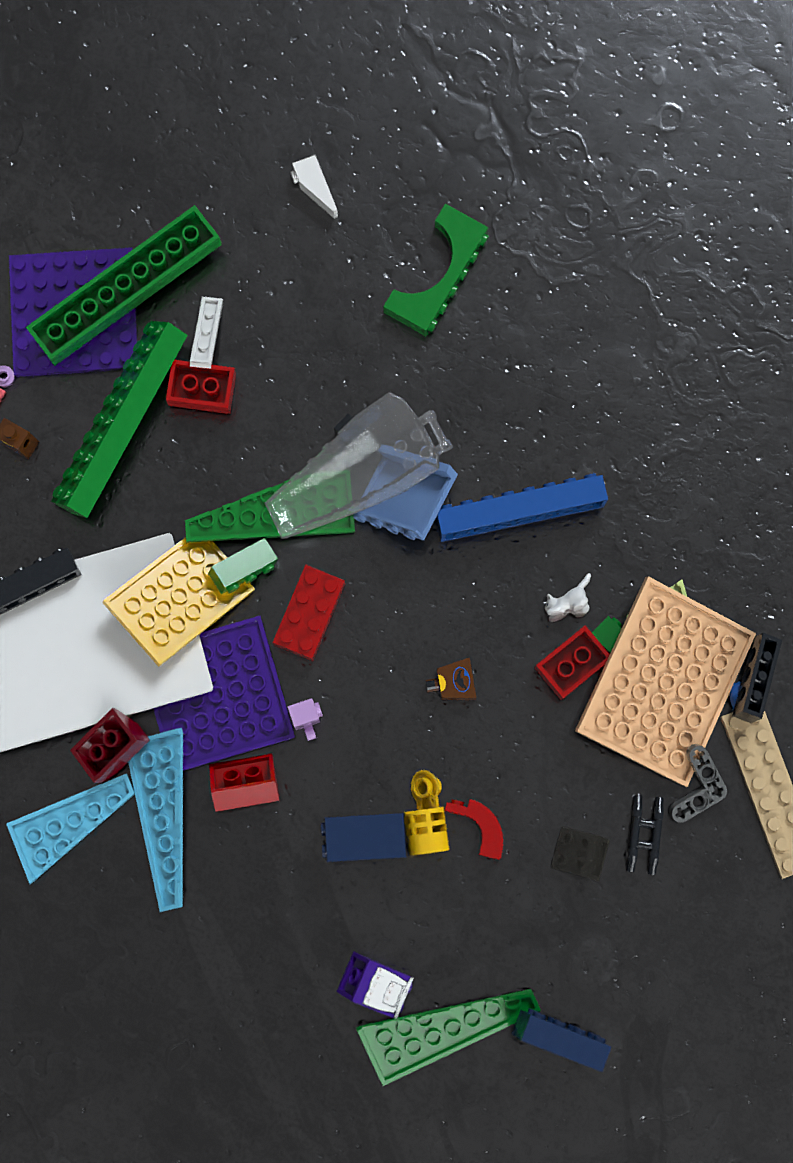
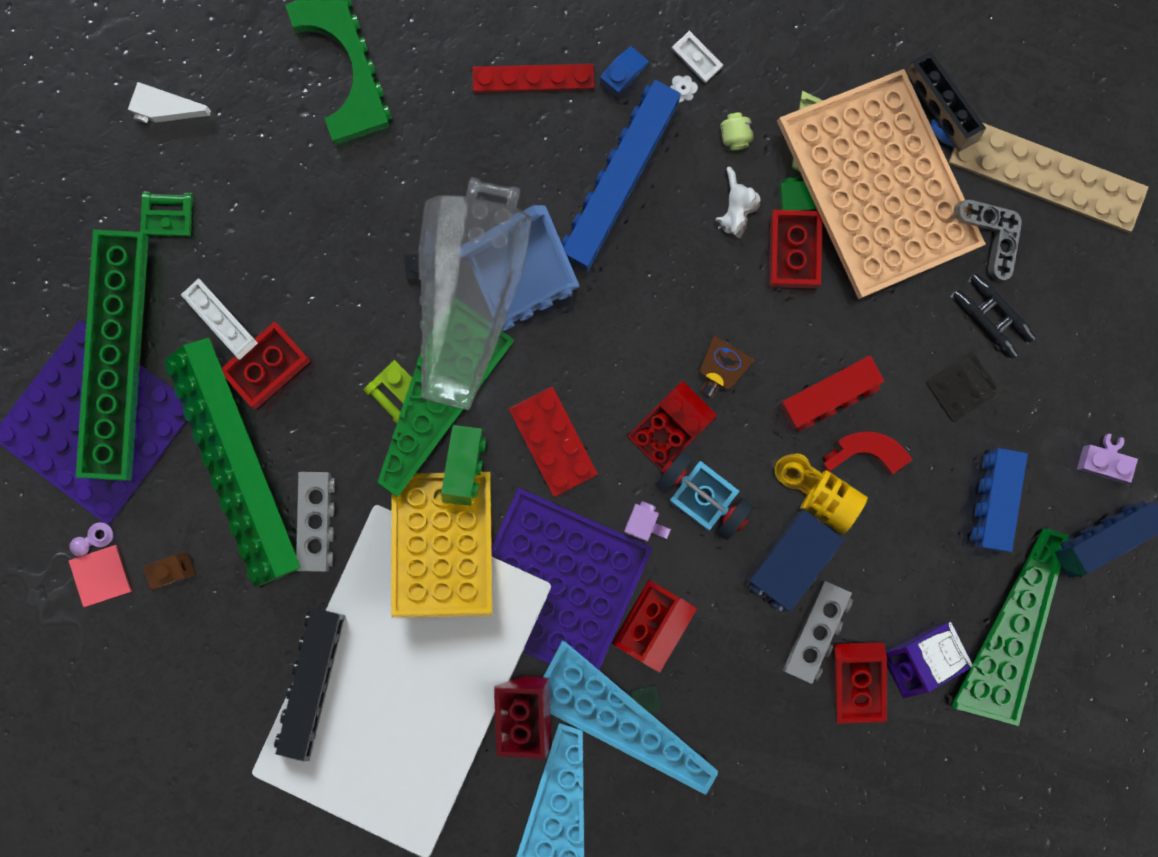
camera: 50 degrees left, 5 degrees up
none -> green plate [140,192,193,237]
none -> light grey brick [296,472,335,571]
none -> lime plate [363,360,412,425]
none -> red plate [473,64,594,93]
none -> blue slope [600,46,649,98]
none -> red slope [627,381,717,470]
none -> clear green plate [631,685,661,713]
none -> brick [656,451,753,540]
none -> white plant [670,76,698,102]
none -> white plate [672,31,723,84]
none -> yellowish green head [720,113,754,150]
none -> red brick [778,355,885,432]
none -> light grey brick [783,581,853,684]
none -> red slope [834,642,887,724]
none -> blue brick [971,448,1028,552]
none -> lavender brick [1077,434,1138,484]

